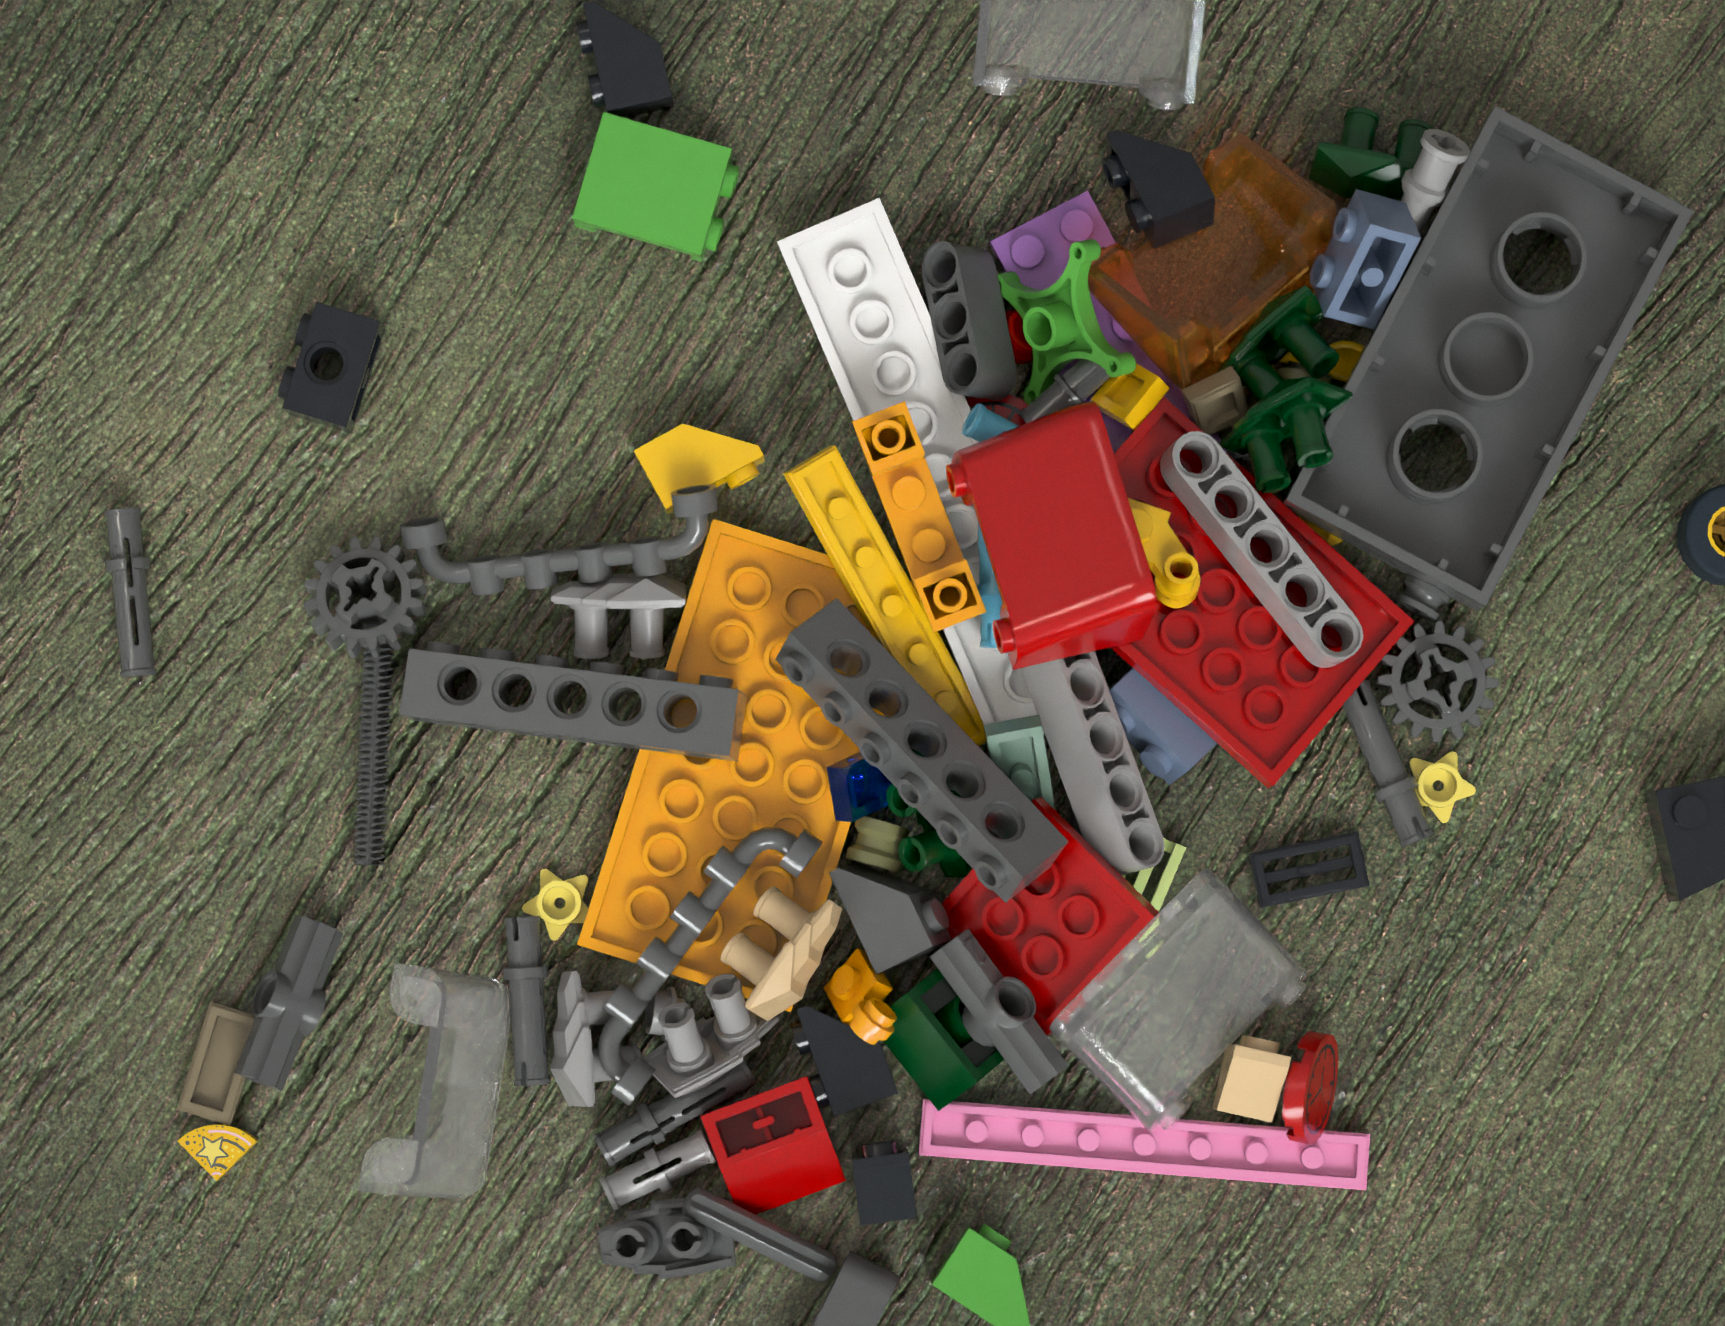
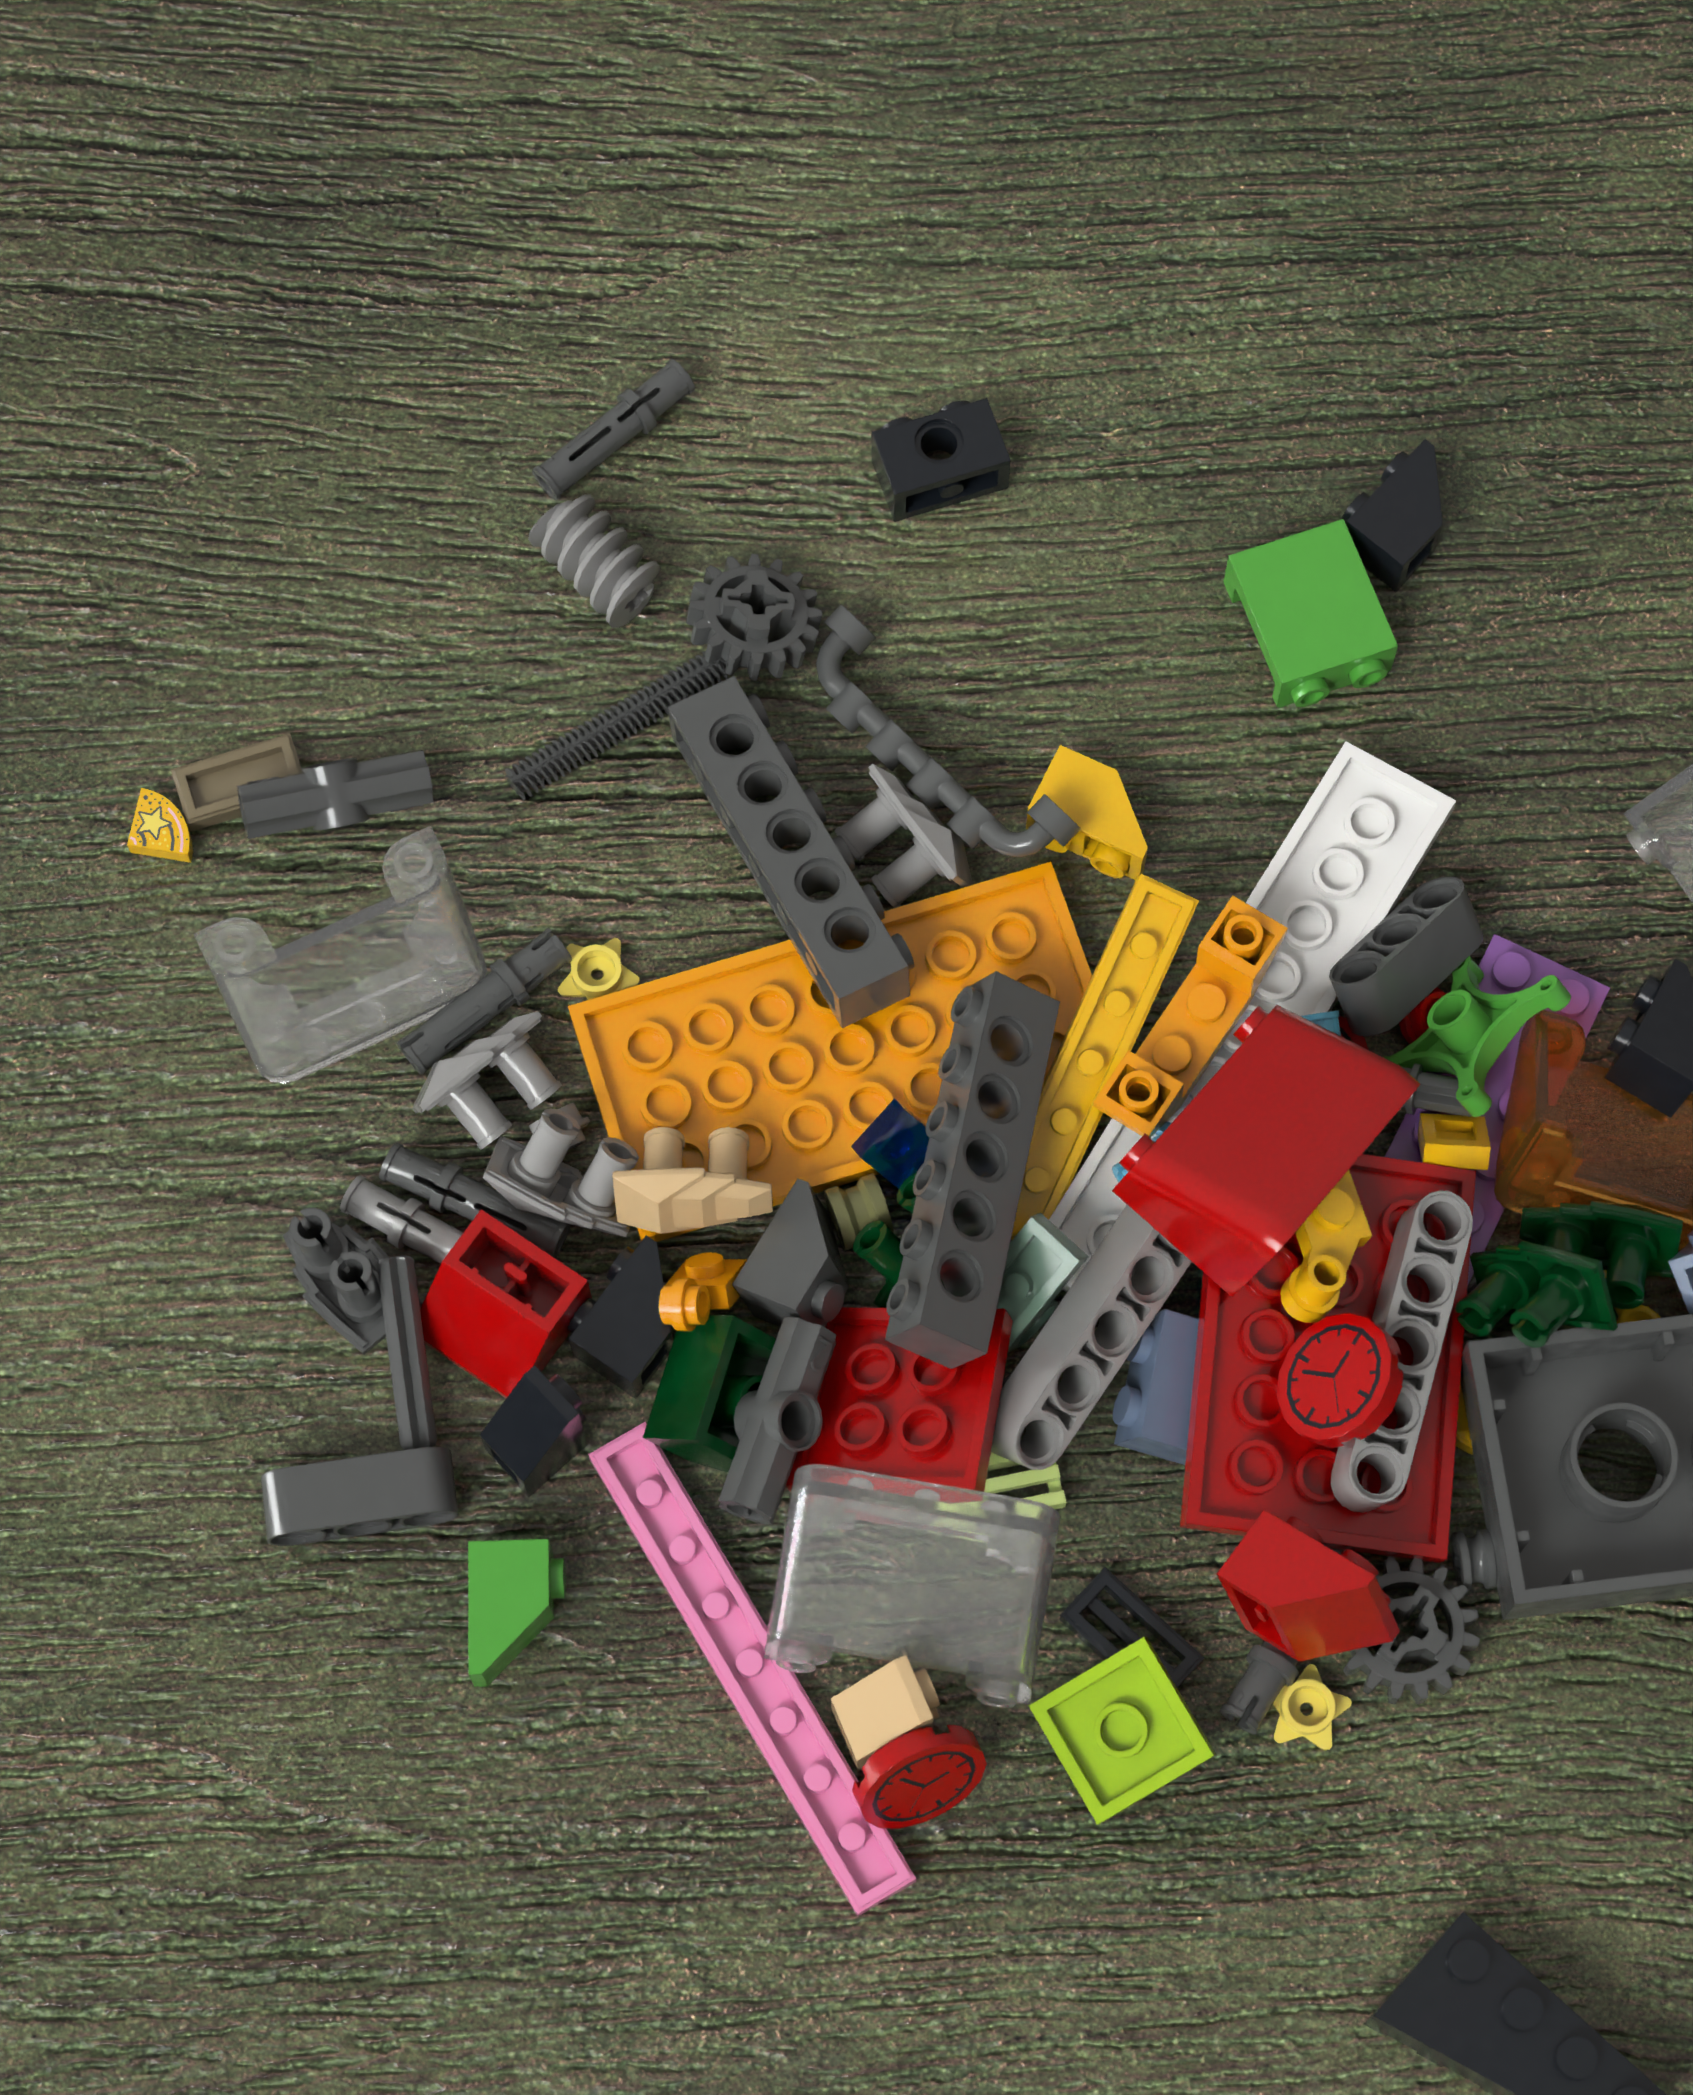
camera: 60 degrees right, 15 degrees down
dark grey bar [597,827,823,1106] -> none
dark tan tile [1182,366,1249,435] -> none
none -> light grey piece [528,494,660,628]
none -> lime plate [1029,1637,1216,1825]
none -> red slope [1217,1509,1400,1662]
none -> red tile [1277,1313,1403,1448]

